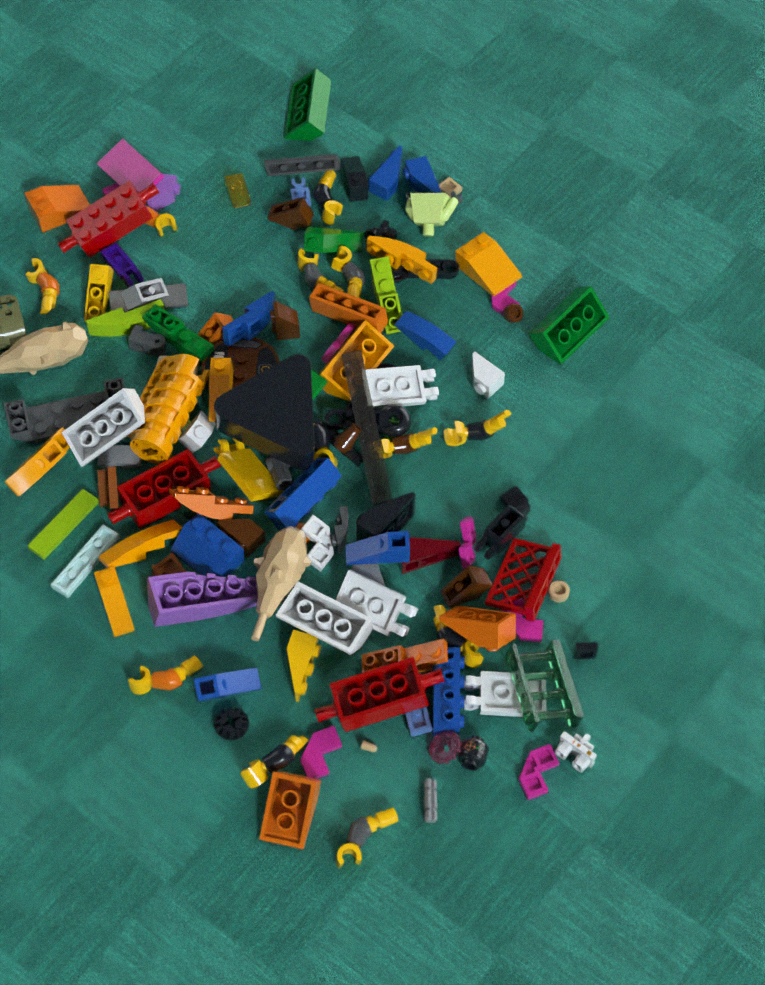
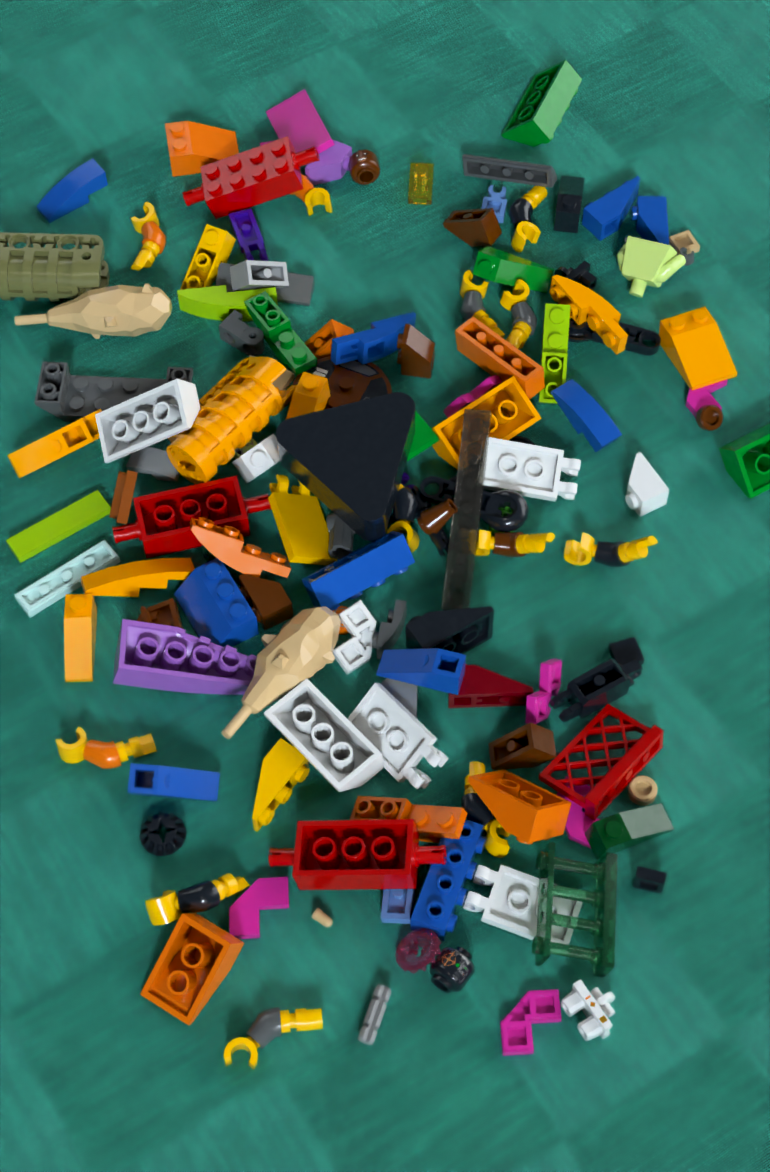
camera: 20 degrees right, 0 degrees up
none -> reddish brown head [349,149,380,185]
none -> dark green slope [584,803,674,860]

